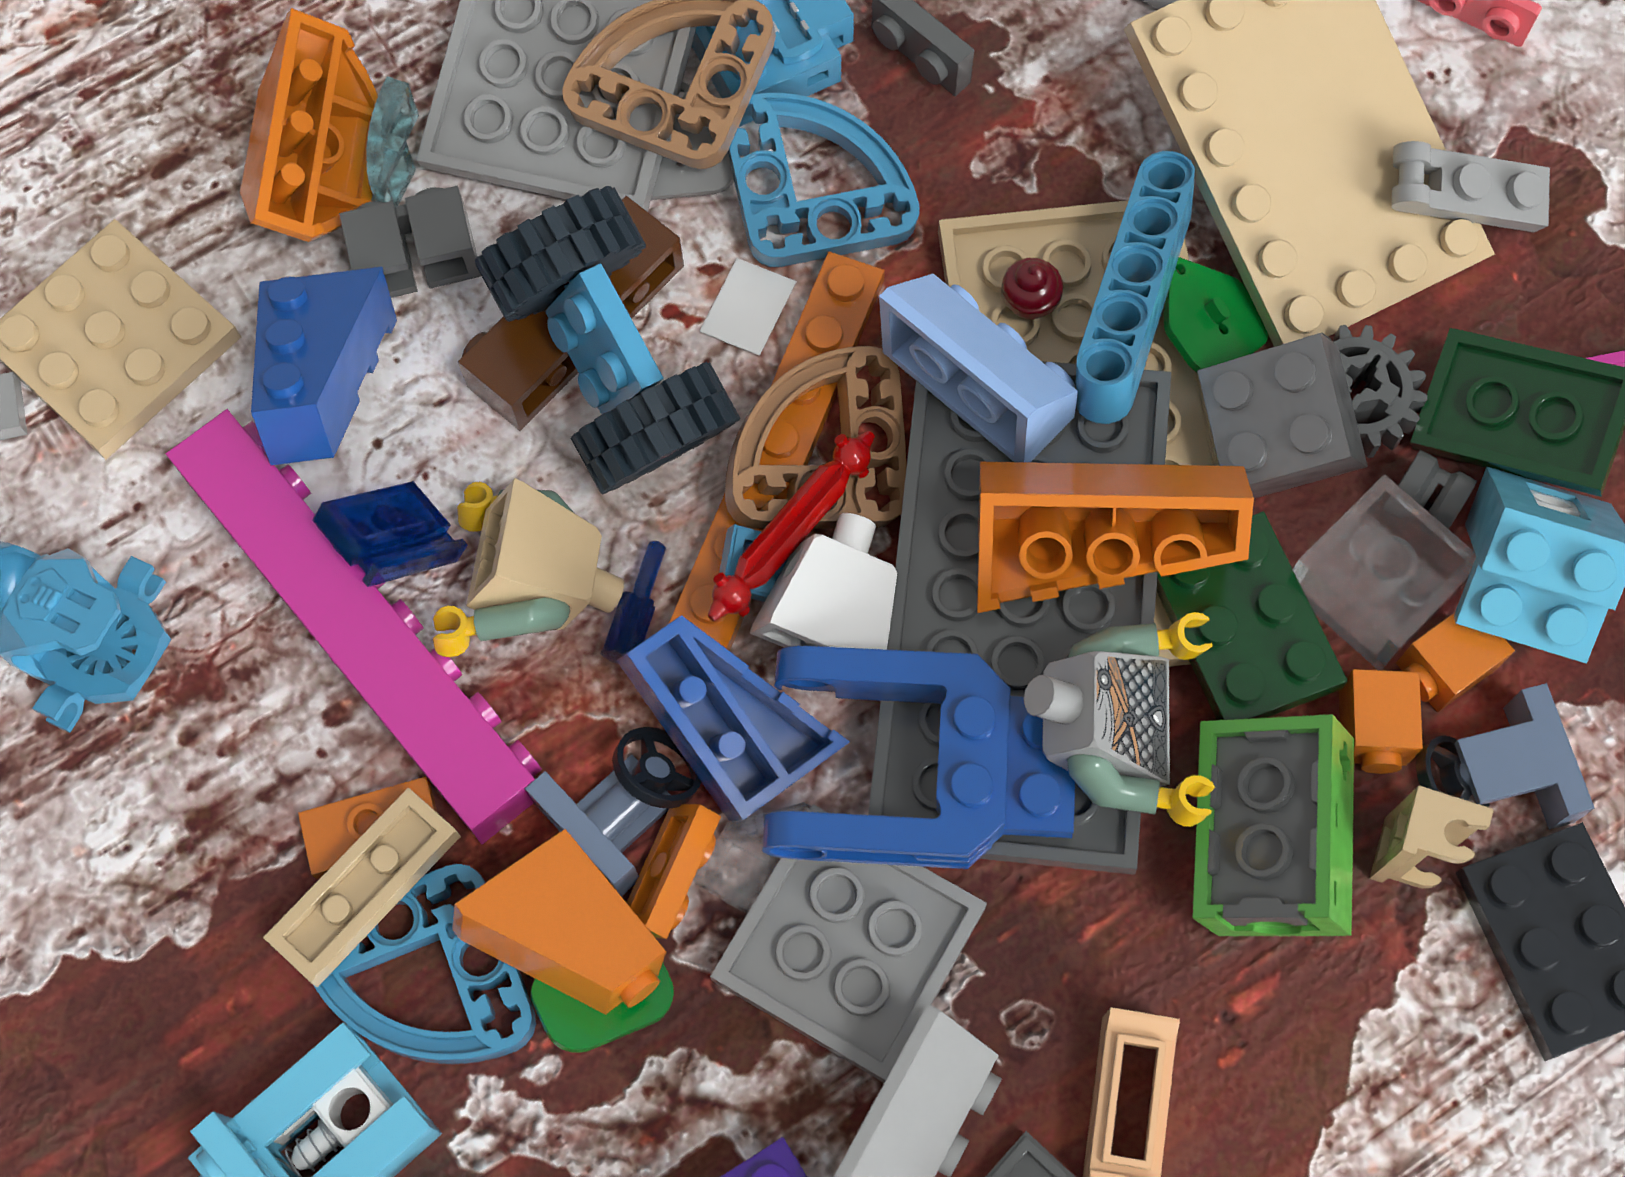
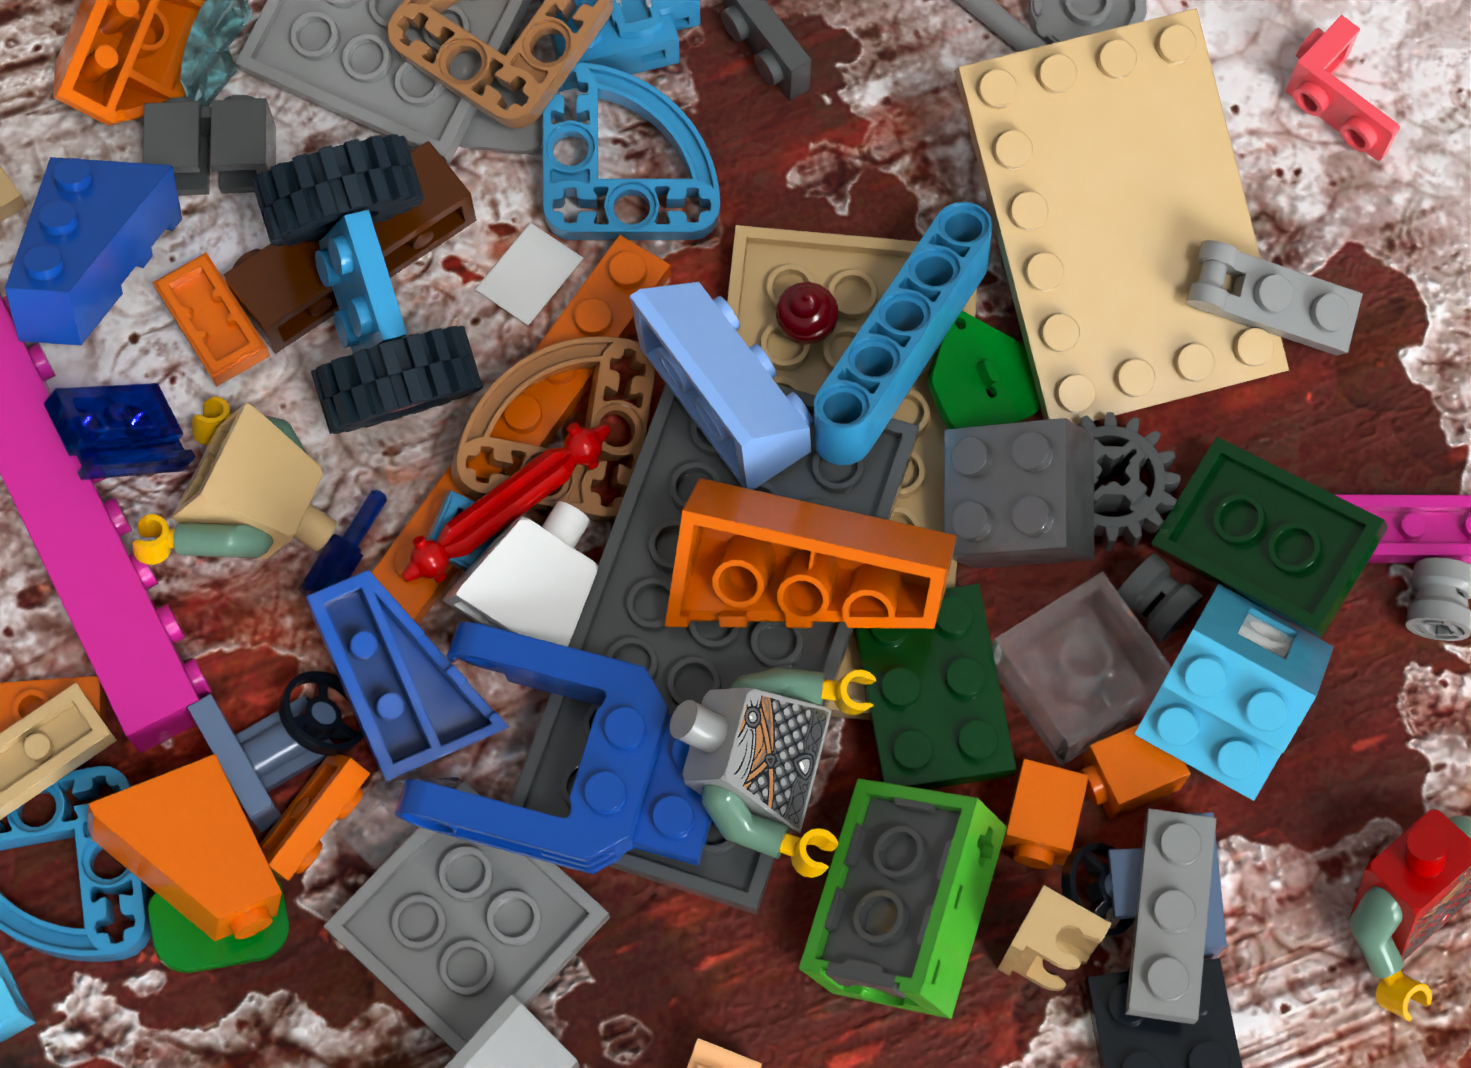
camera: 10 degrees right, 0 degrees up
none -> orange plate [152,252,270,387]
none -> light grey plate [1125,808,1217,1024]

